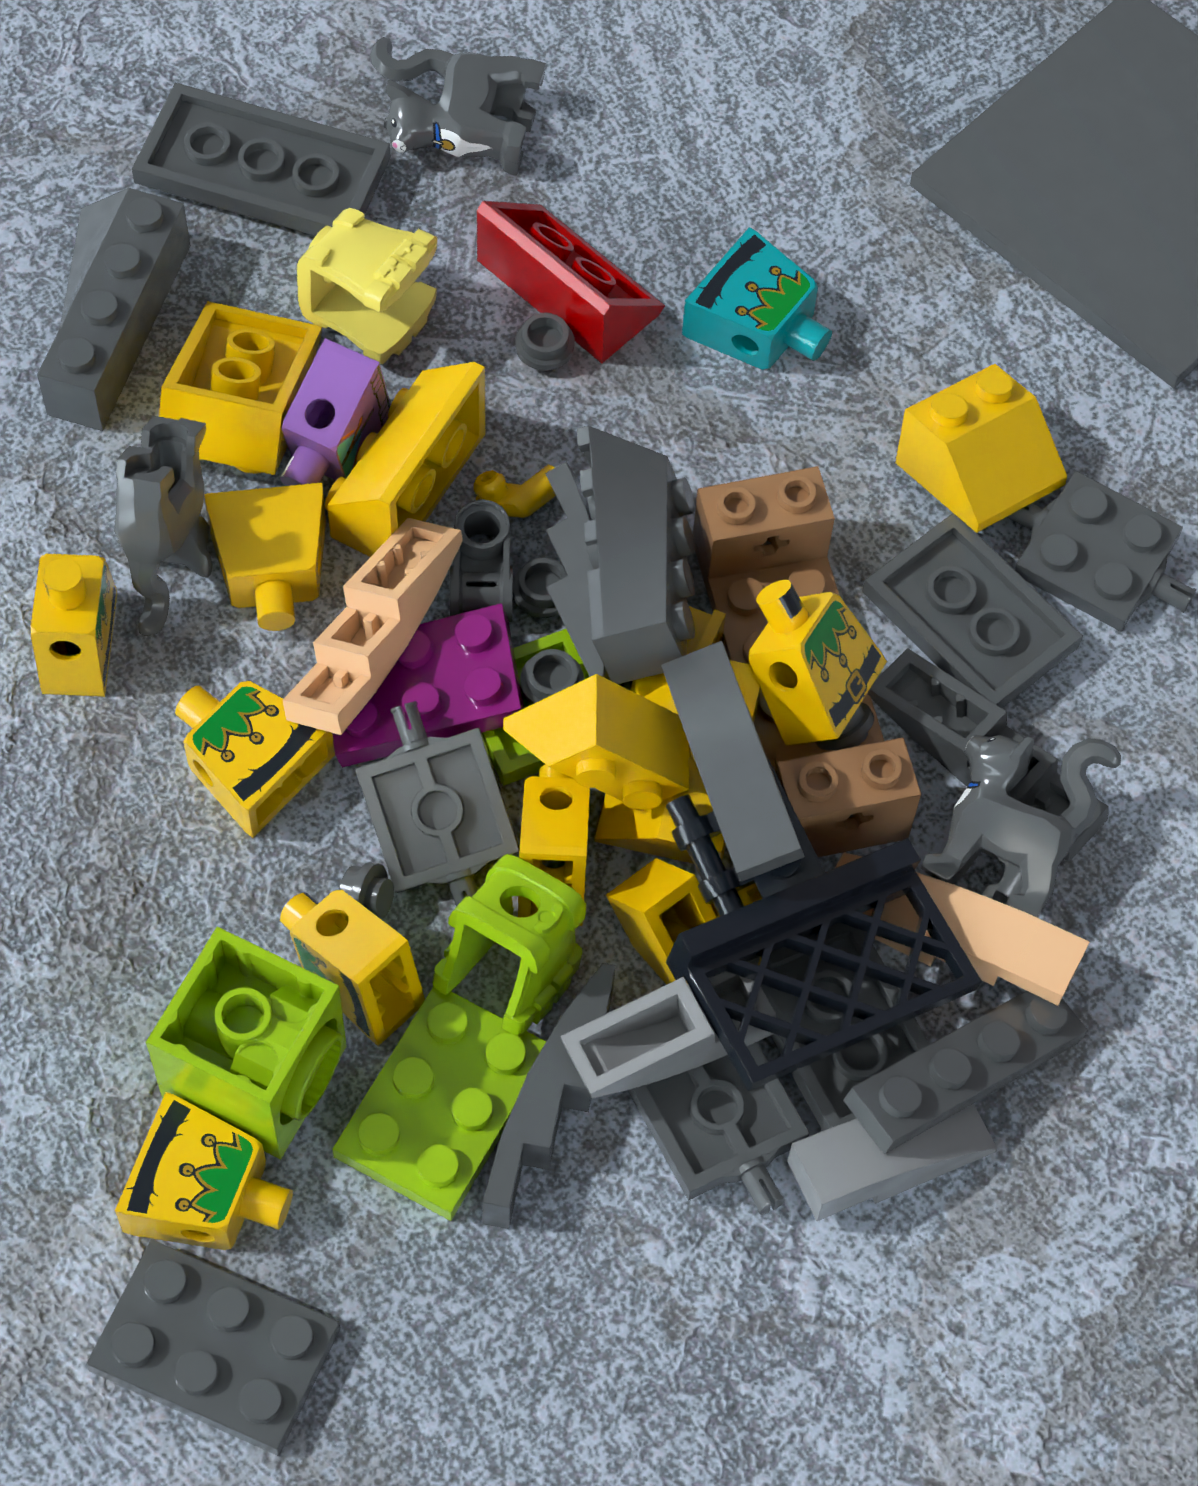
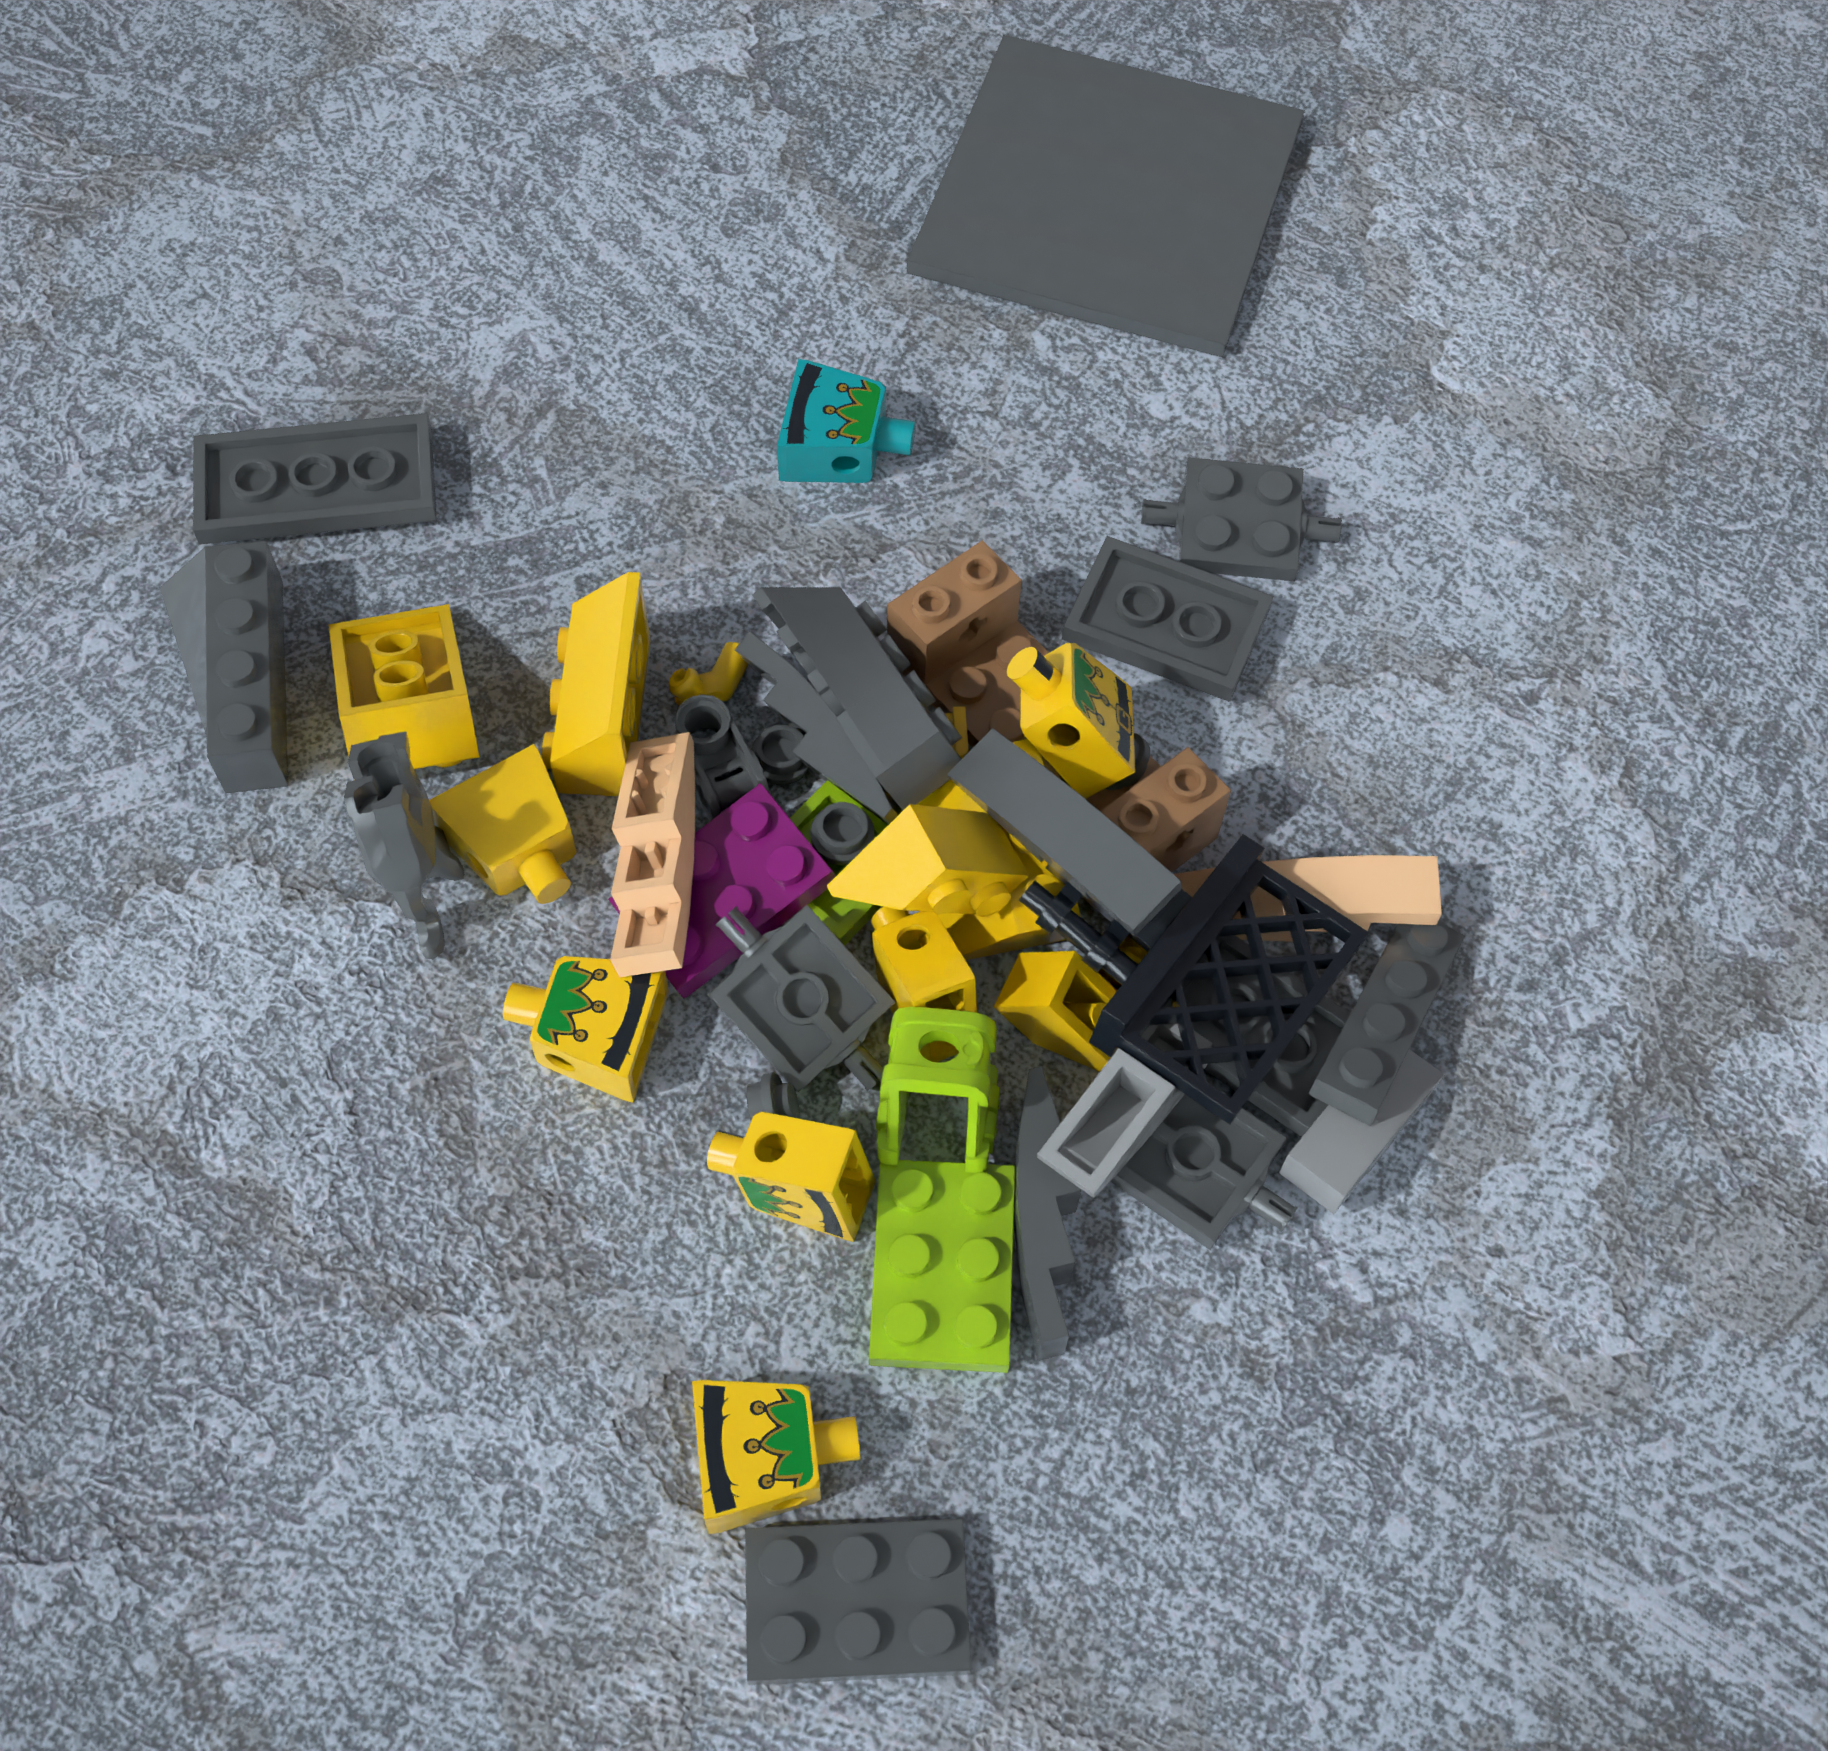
camera: 25 degrees left, 0 degrees up
yellow torso [31,554,118,697] -> none
lime brick [146,926,347,1160] -> none
medium lavender torso [280,338,391,486] -> none
light yellow piece [297,208,437,364] -> none
dark grey animal [370,37,546,176] -> none
red slope [477,201,665,364] -> none
dark grey plate [515,313,575,371] -> none
dark grey slope [868,648,1109,862] -> none
yellow slope [895,363,1067,533] -> none
dark grey animal [921,735,1121,918] -> none

